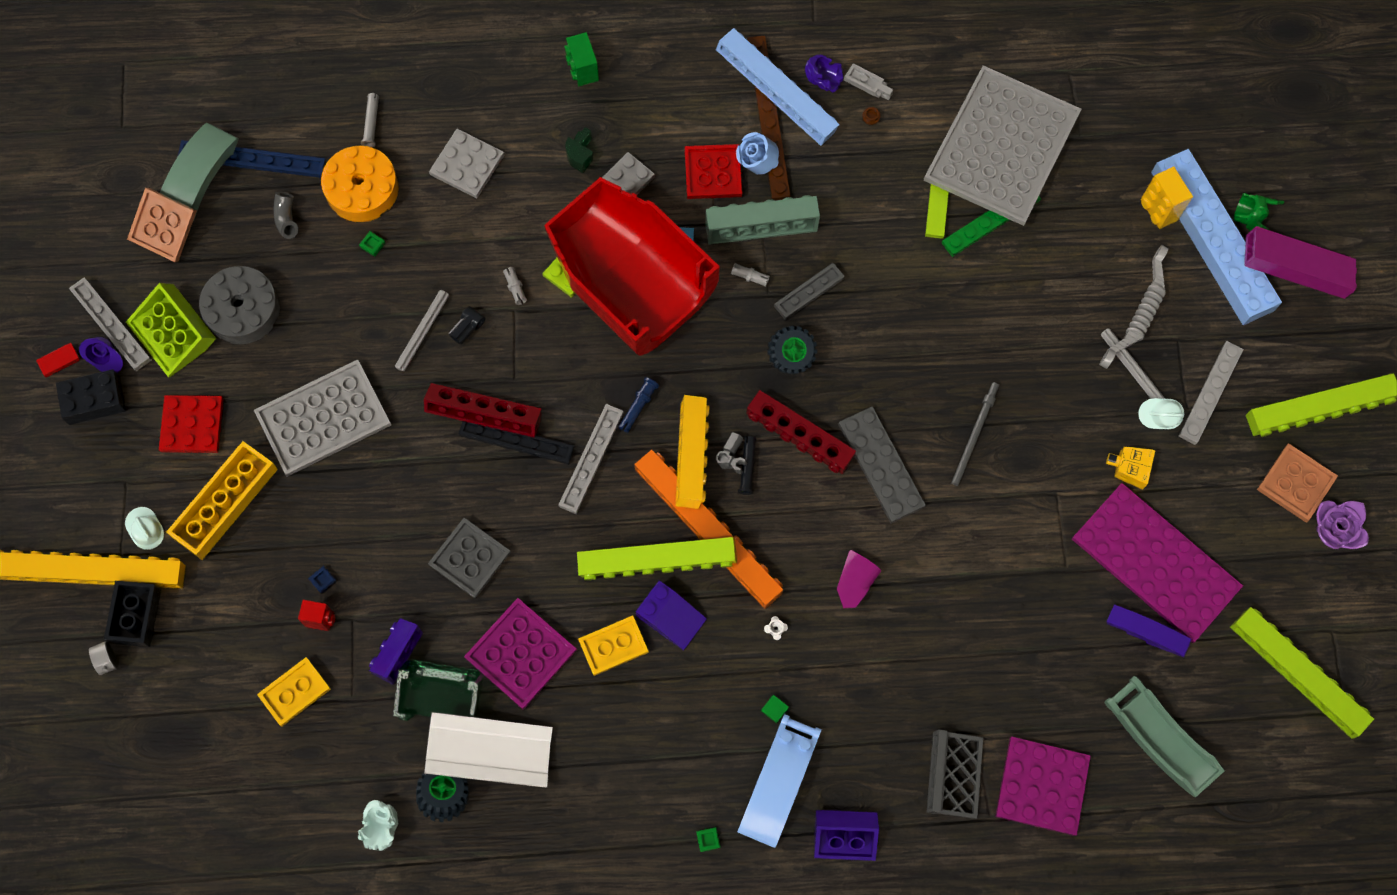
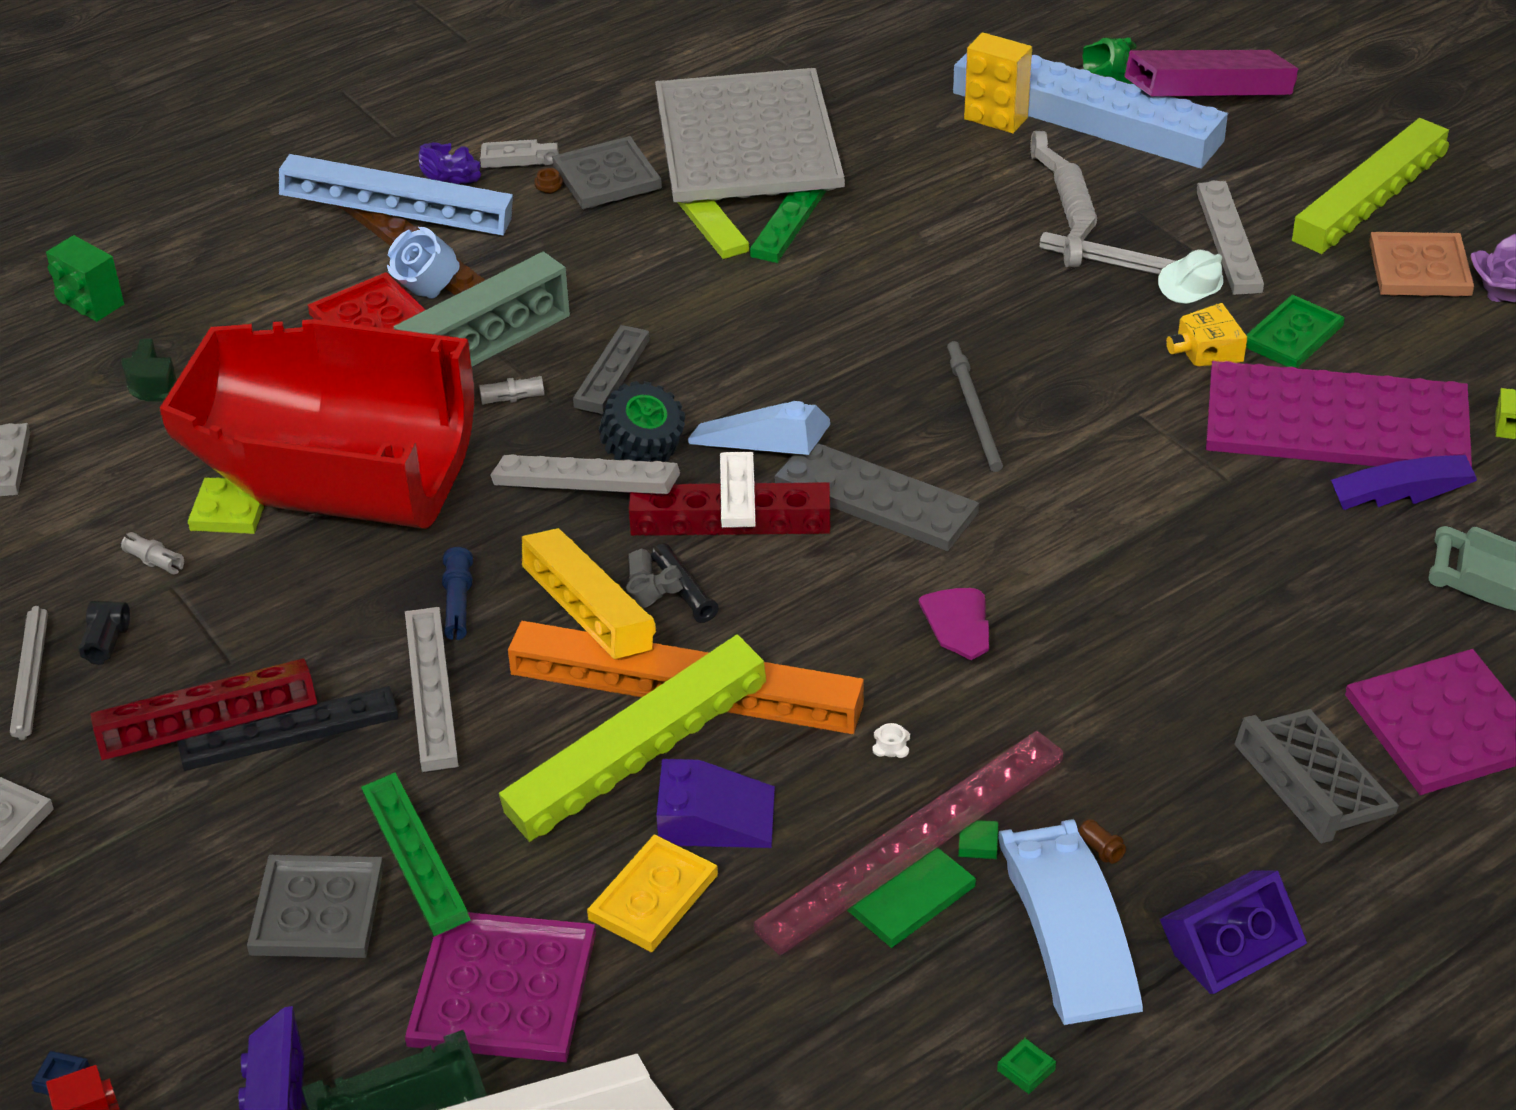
camera: 30 degrees left, 30 degrees down
none -> green plate [361,772,471,936]
none -> light grey plate [491,454,680,494]
none -> dark grey plate [552,136,662,209]
none -> light blue wedge [688,401,830,455]
none -> white tile [720,452,755,527]
none -> clear pink plate [754,731,1063,955]
none -> green tile [838,835,976,948]
none -> reddish brown pin [1078,819,1126,864]
none -> green tile [1246,295,1345,368]

